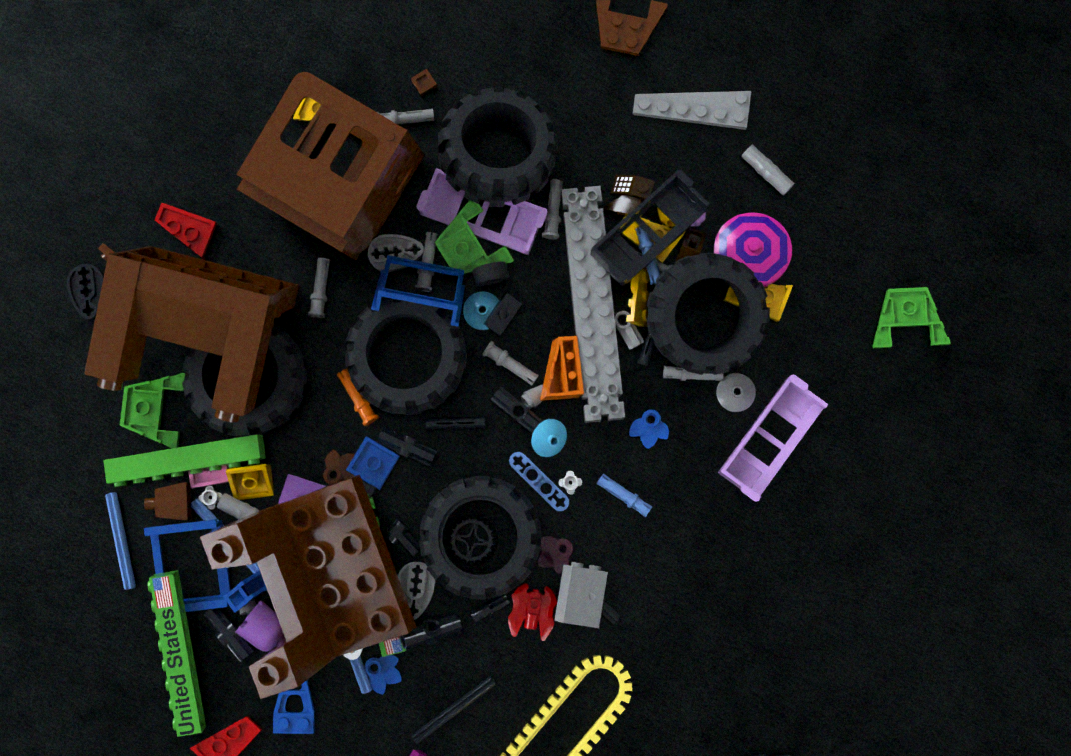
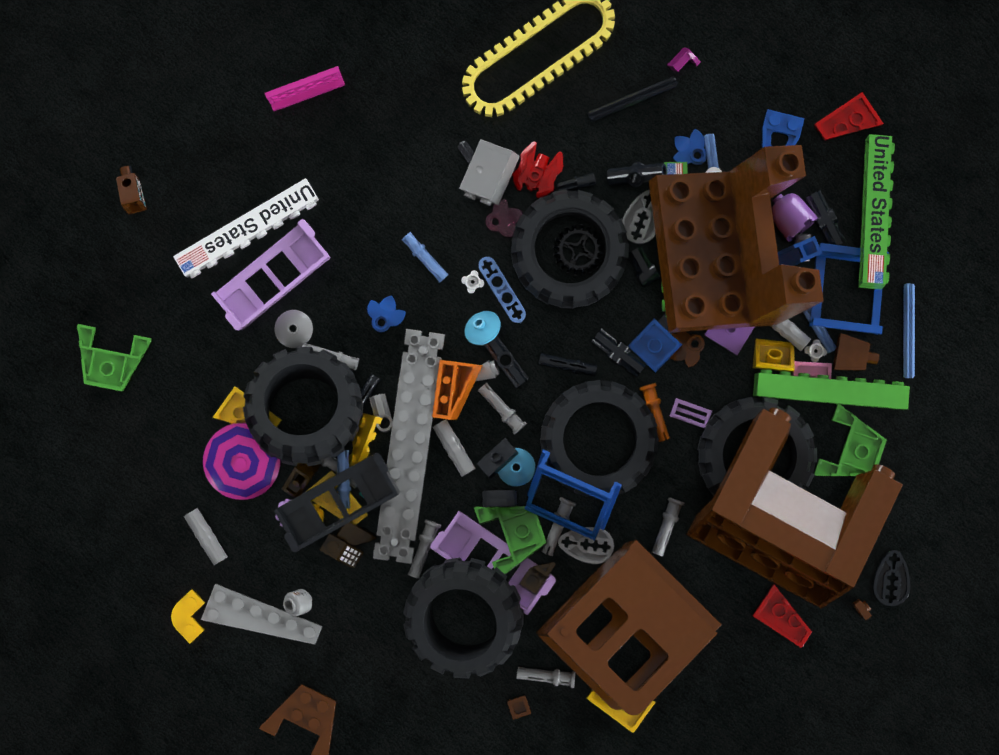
camera: 165 degrees left, 5 degrees up
none -> reddish brown torso [116,166,147,215]
none -> yellow plate [171,589,205,644]
none -> white brick [173,178,319,278]
none -> dark pink fence [265,66,345,111]
none -> light grey head [283,589,312,616]
none -> light grey axle [432,419,476,477]
none -> dark brown slope [519,562,556,595]
none -> lavender tile [670,398,712,429]

